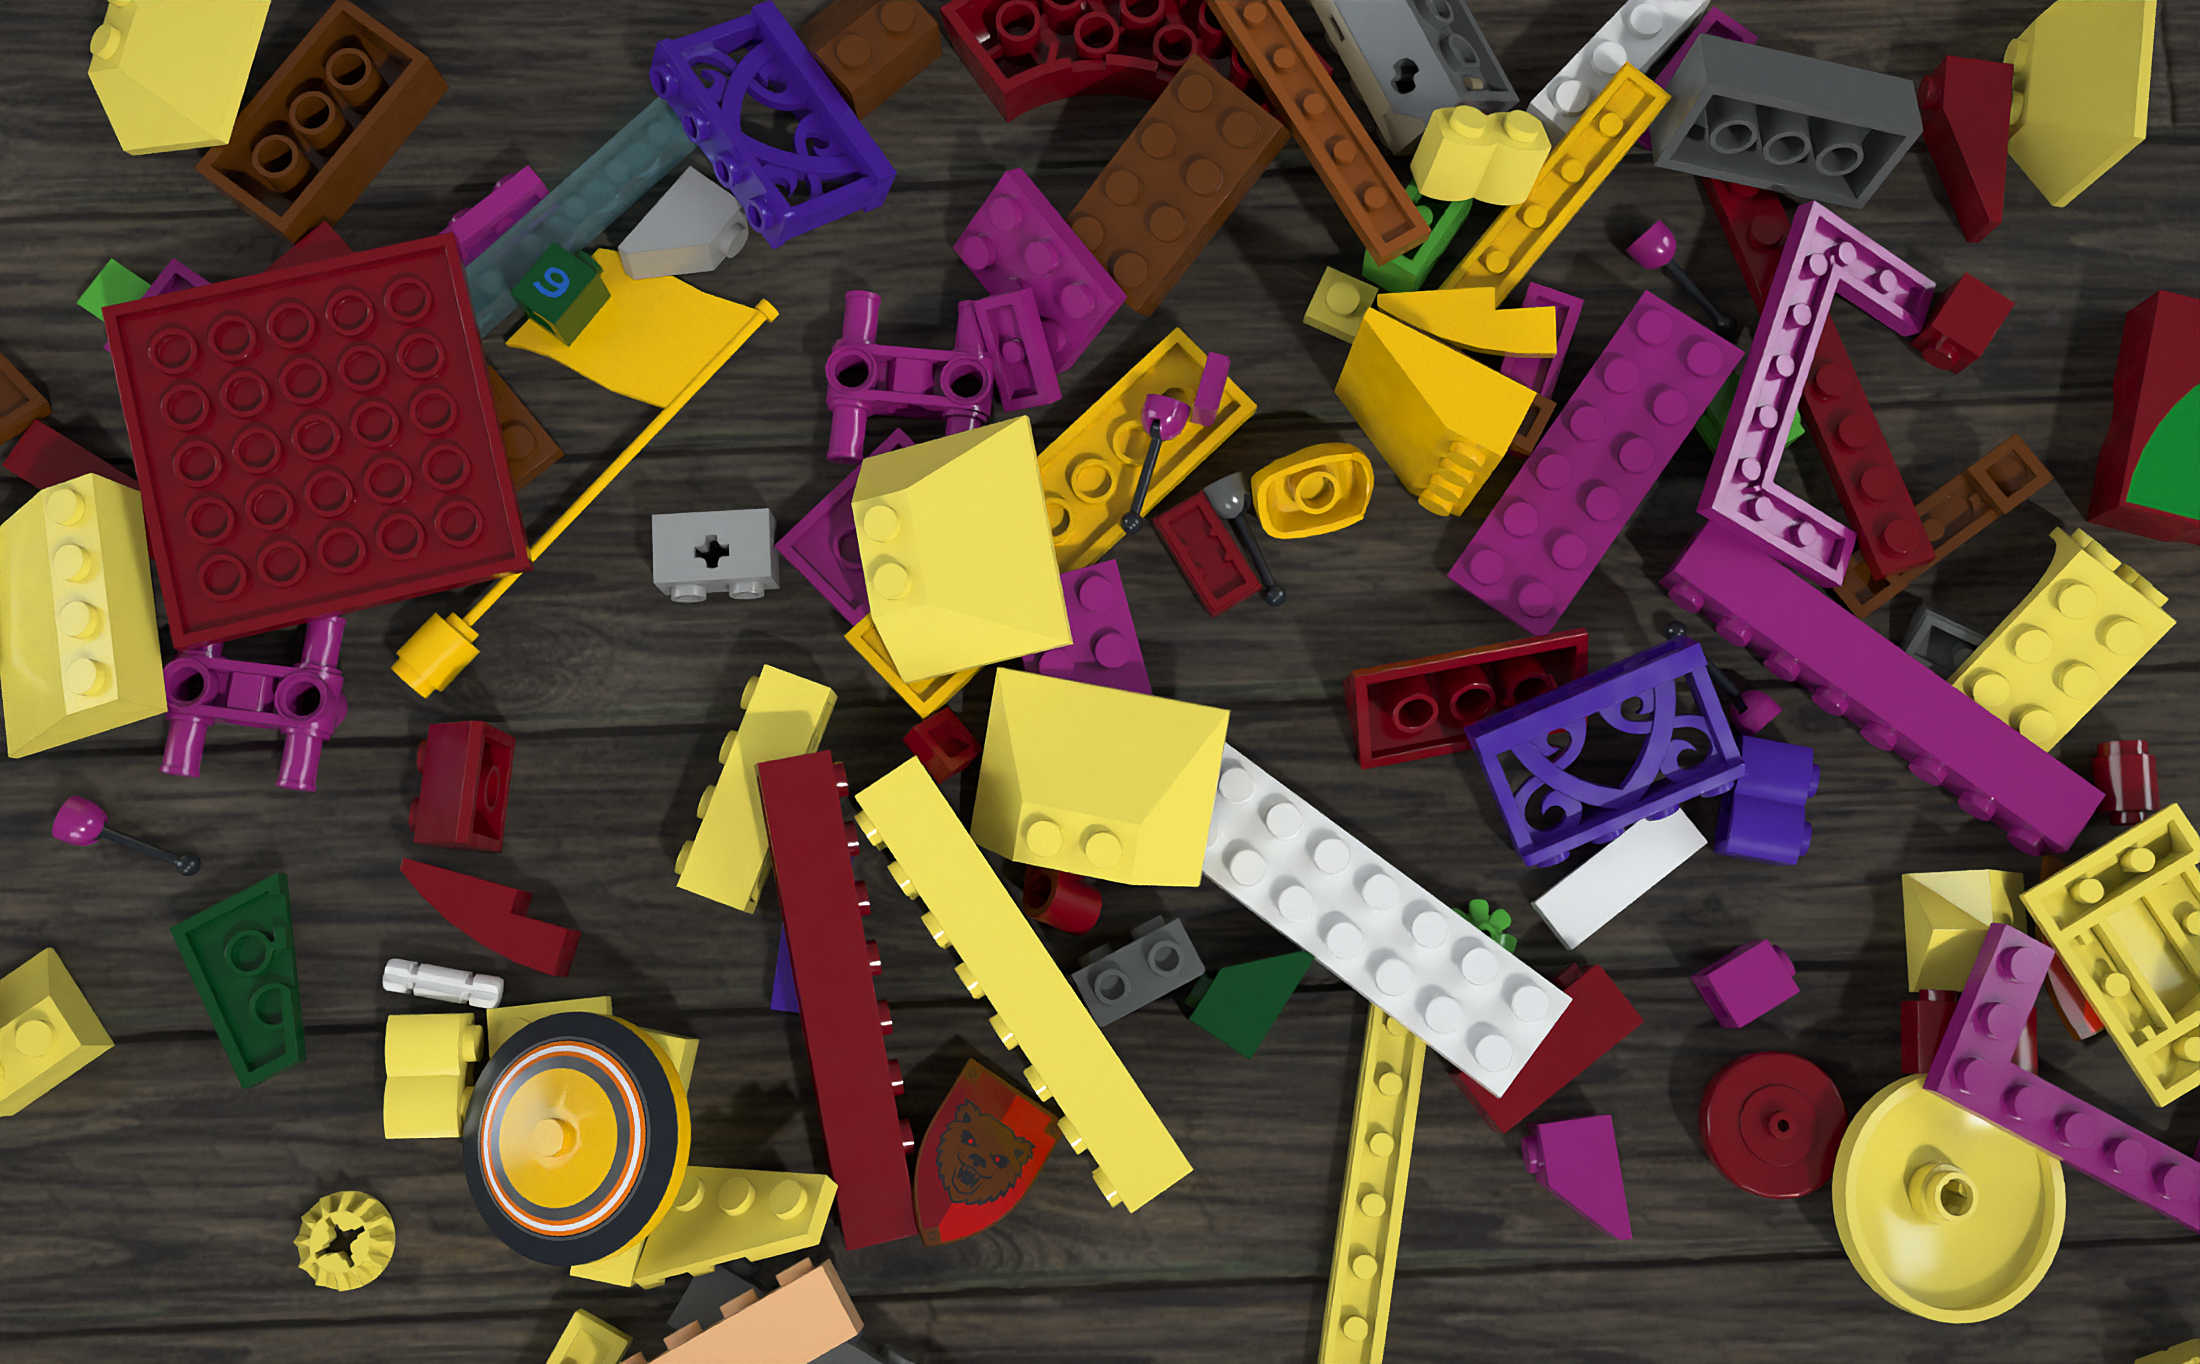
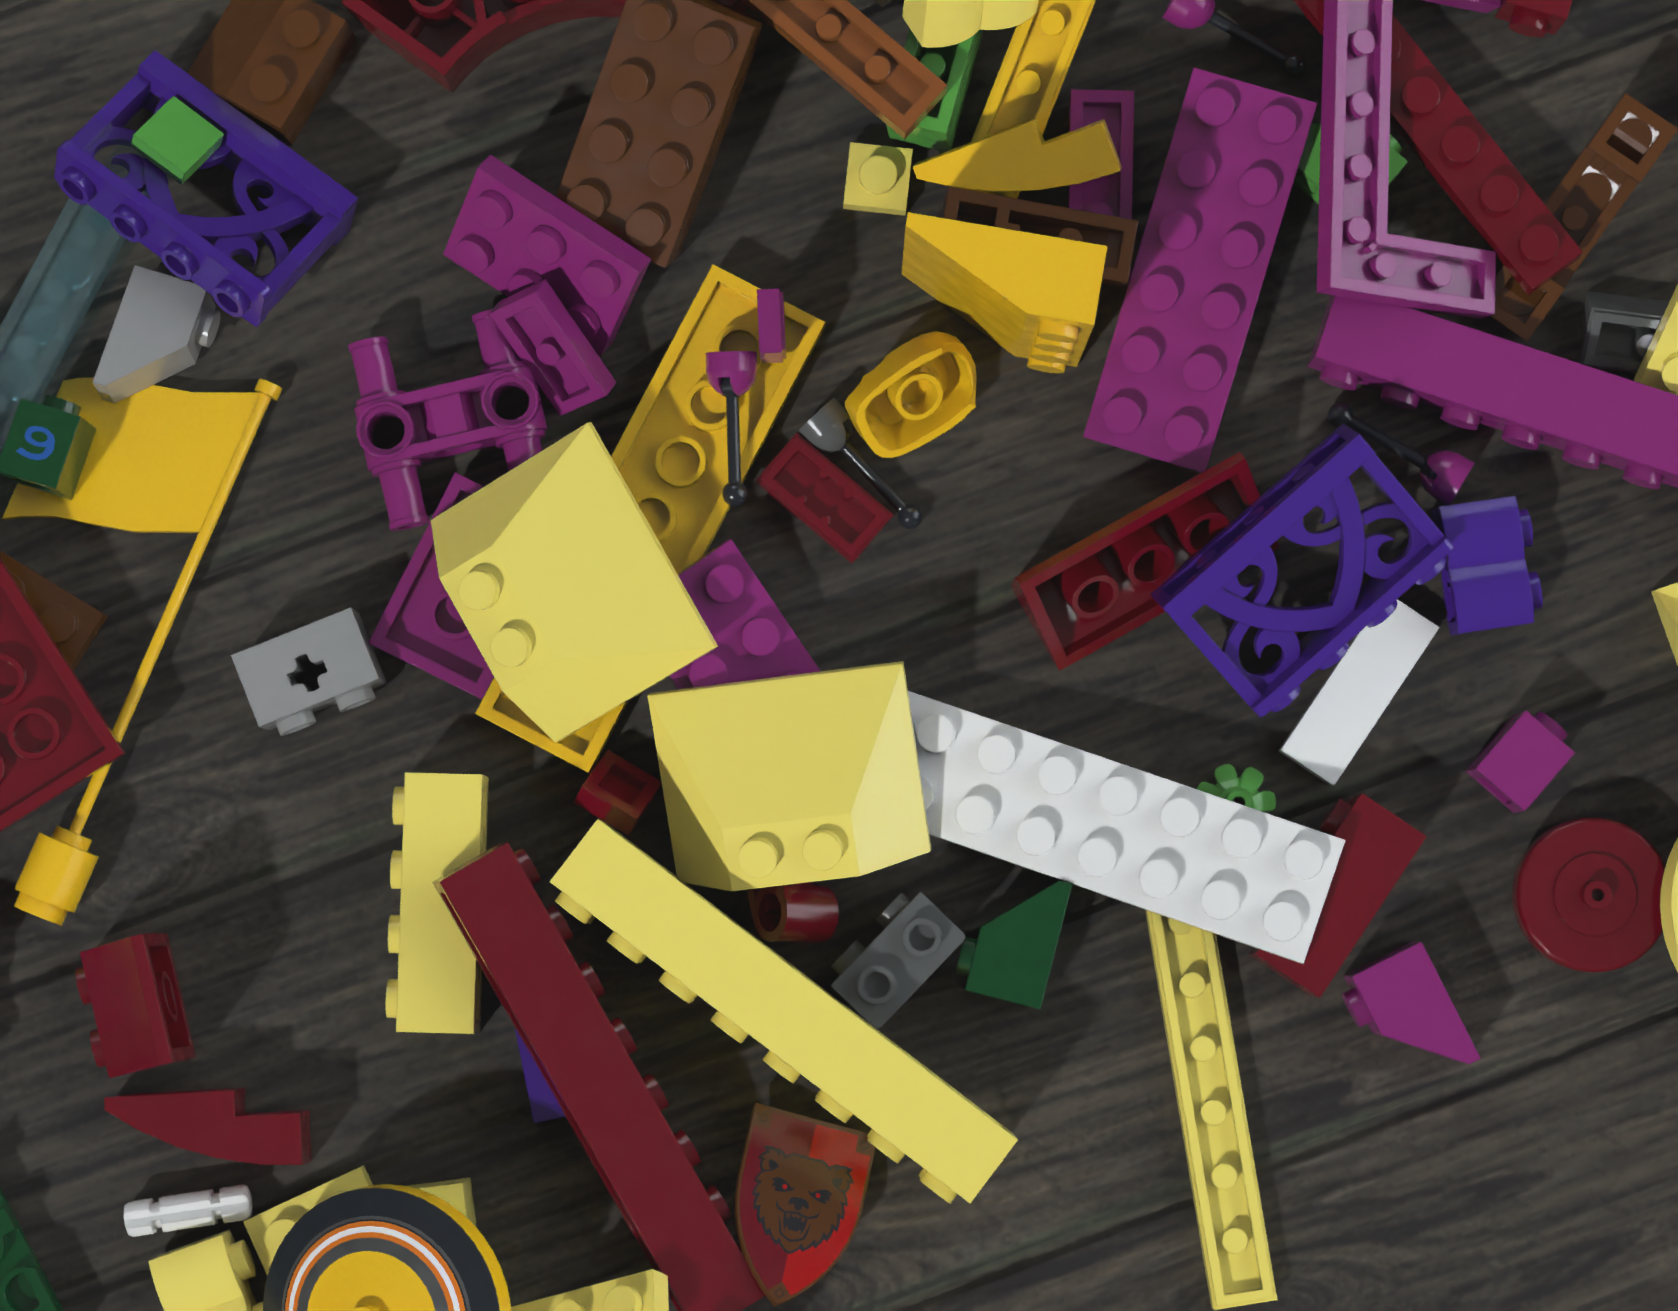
camera: 15 degrees left, 5 degrees up
none -> bright green tile [131,96,224,185]

